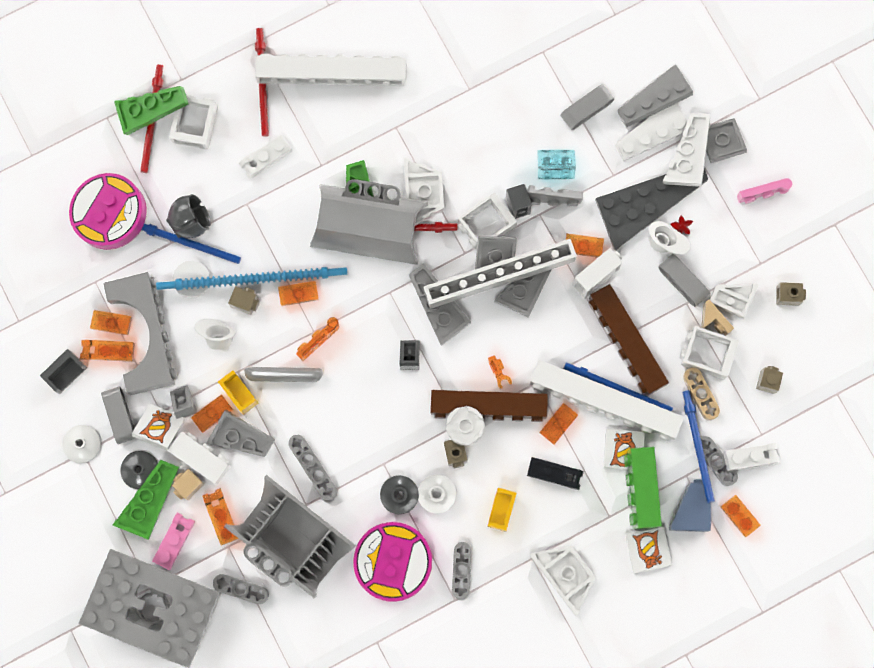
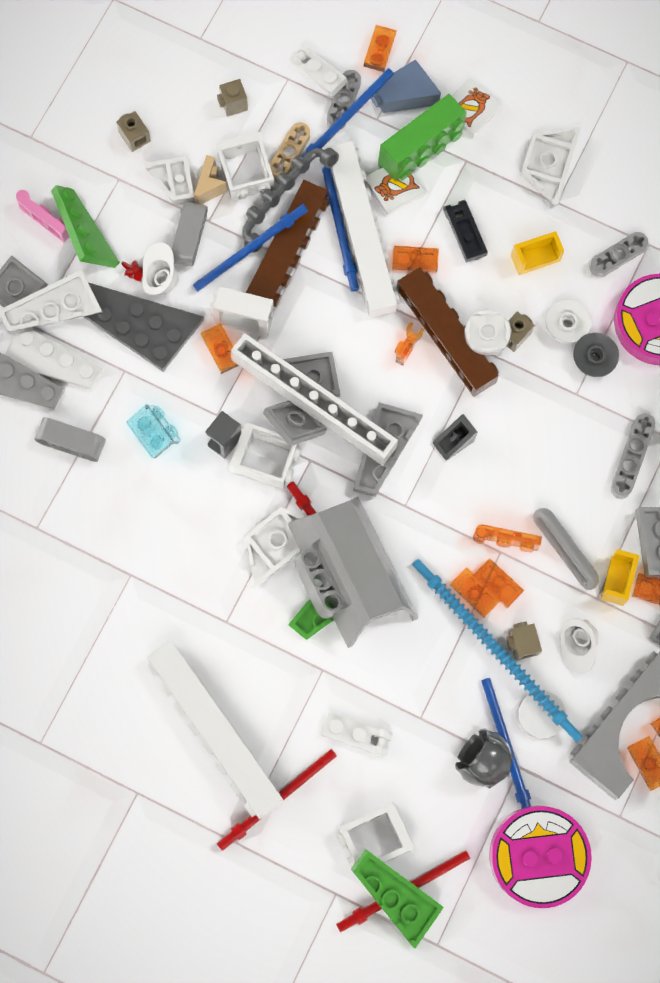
camera: 135 degrees left, 5 degrees down
light grey wing [527,185,583,206] -> none
none -> bright green wing [51,185,120,268]
none -> blue bar [192,204,308,292]
none -> dark grey bar [242,148,339,253]
none -> clear orange plate [473,558,525,609]

